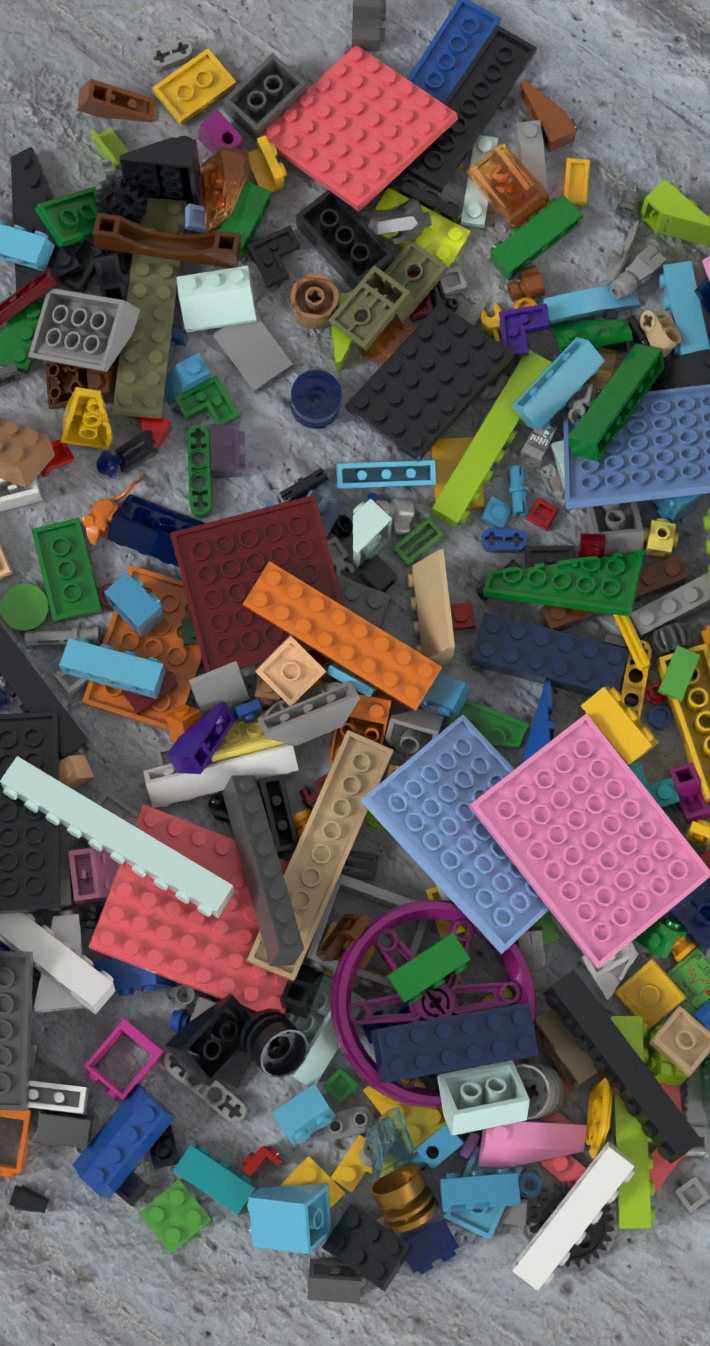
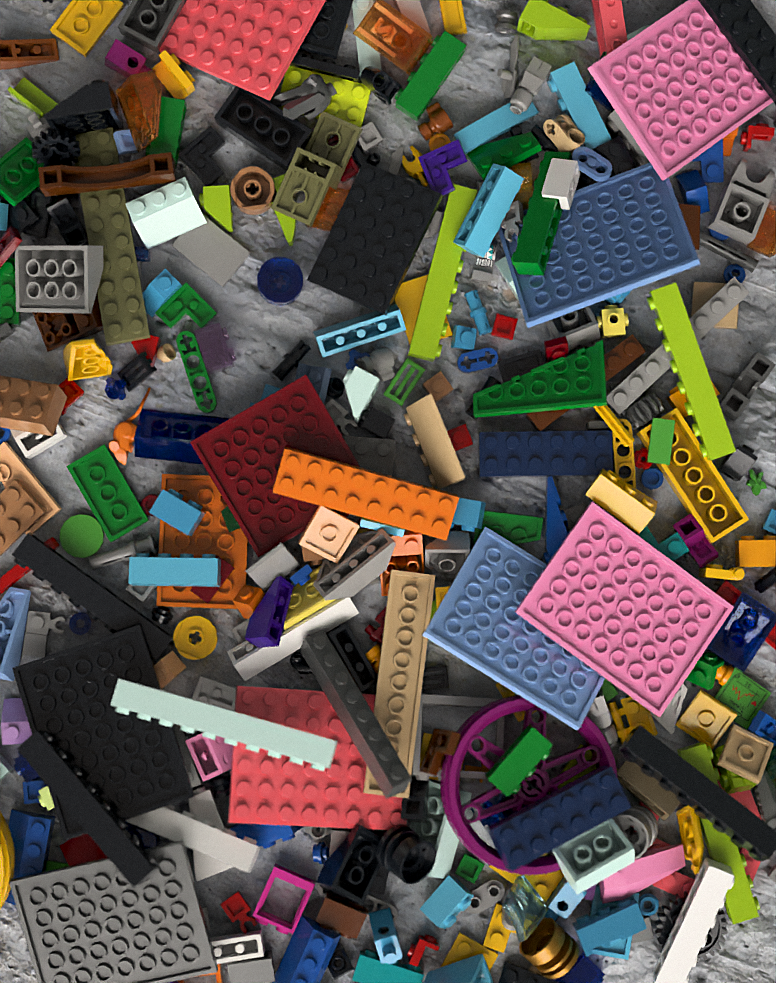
camera: 20 degrees left, 10 degrees up
none -> black plate [151,606,173,624]
none -> tan hinge [156,343,176,363]
none -> yellow plate [173,616,218,660]
none -> lime slope [199,185,234,232]
none -> red plate [220,890,257,933]
none -> reddish brown brick [315,891,368,939]
none -> black piece [360,66,402,105]
none -> dark azure torso [368,907,403,964]
none -> medium nougat brick [422,371,453,403]
none -> white panel [541,158,580,210]
none -> medium blue plate [572,146,612,182]
none -> yellow plate [607,696,658,744]

